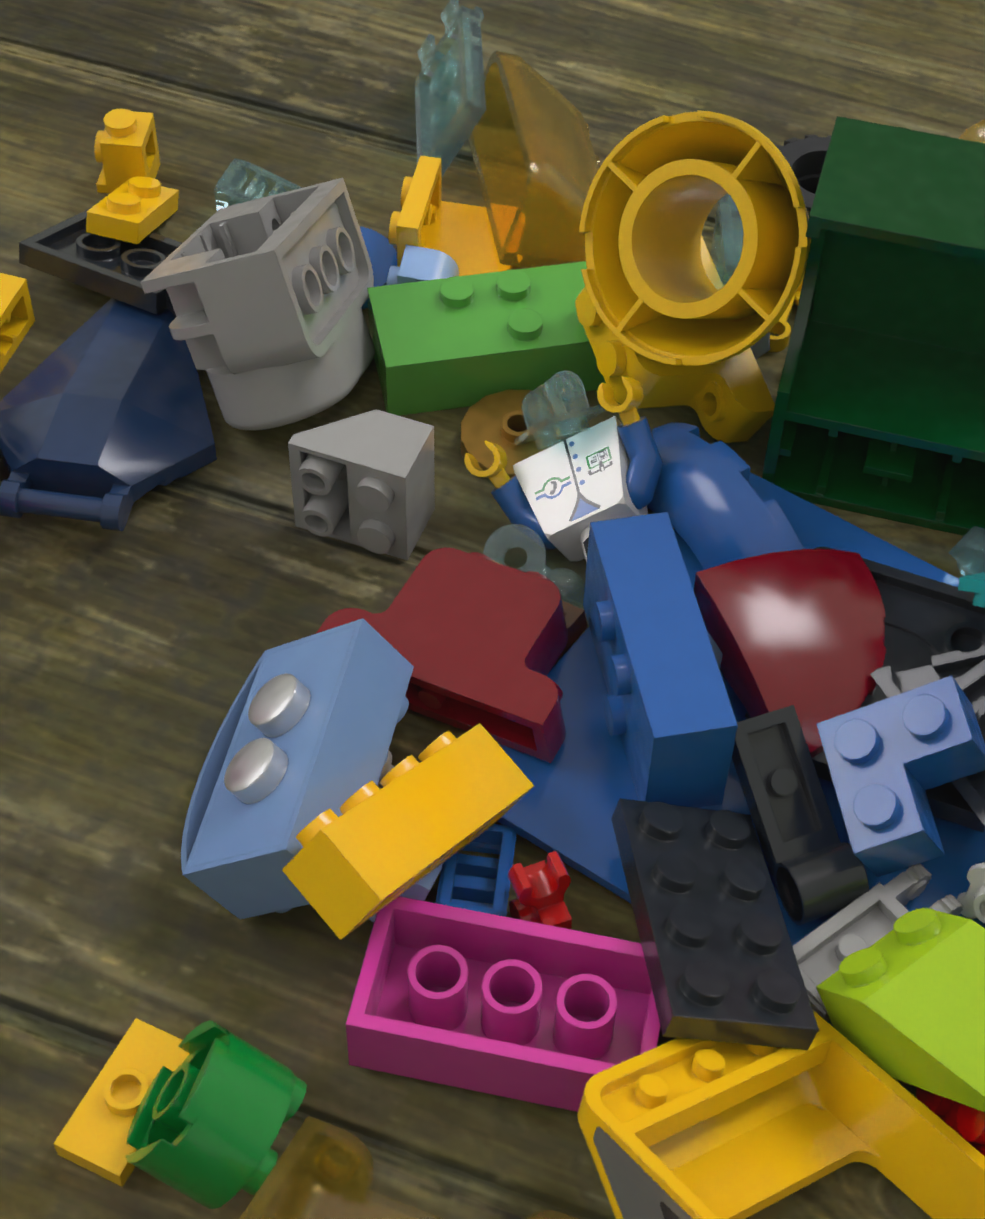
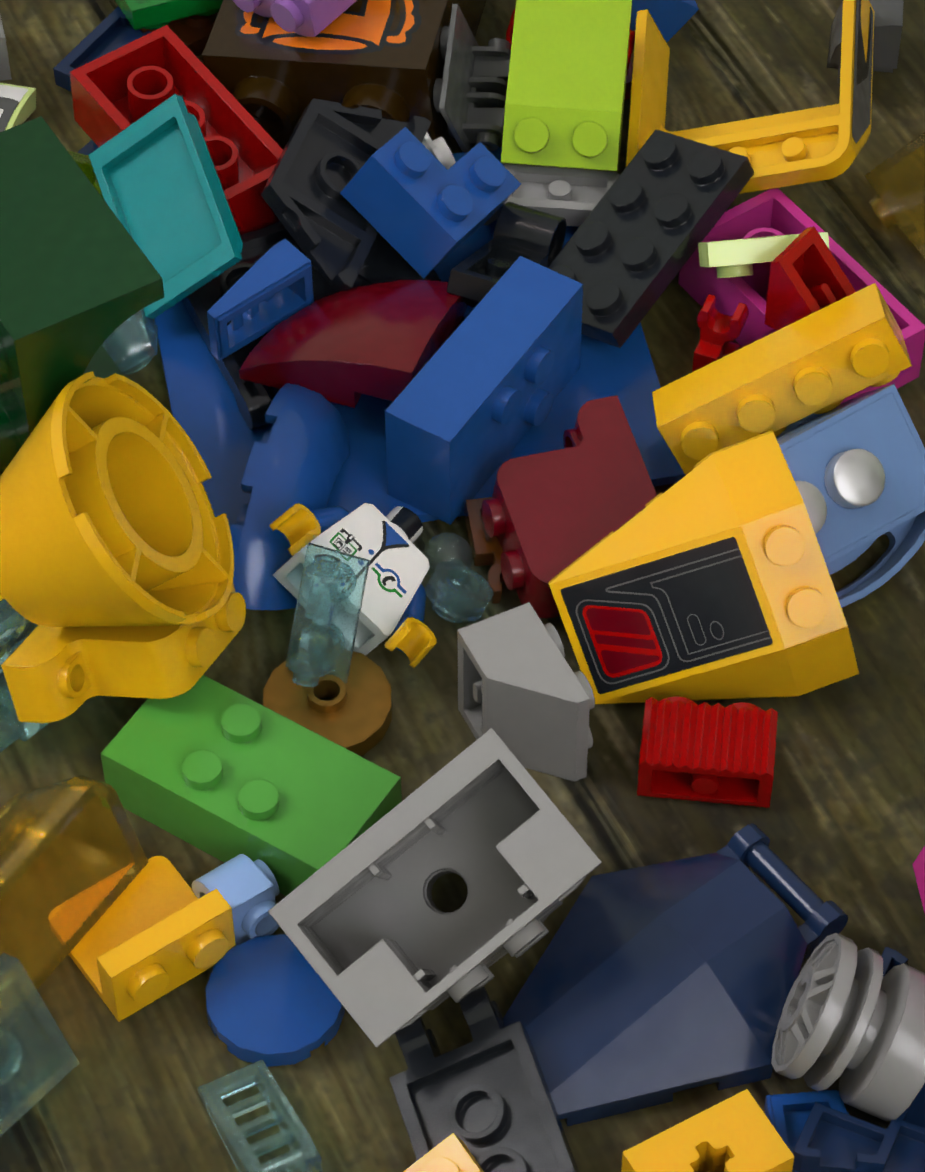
camera: 135 degrees left, 0 degrees up
none -> blue slope [207,239,314,361]
none -> yellow wedge [548,430,859,704]
none -> red brick [637,696,778,808]
none -> yellowish green plate [698,232,829,278]
none -> red slope [764,226,856,331]

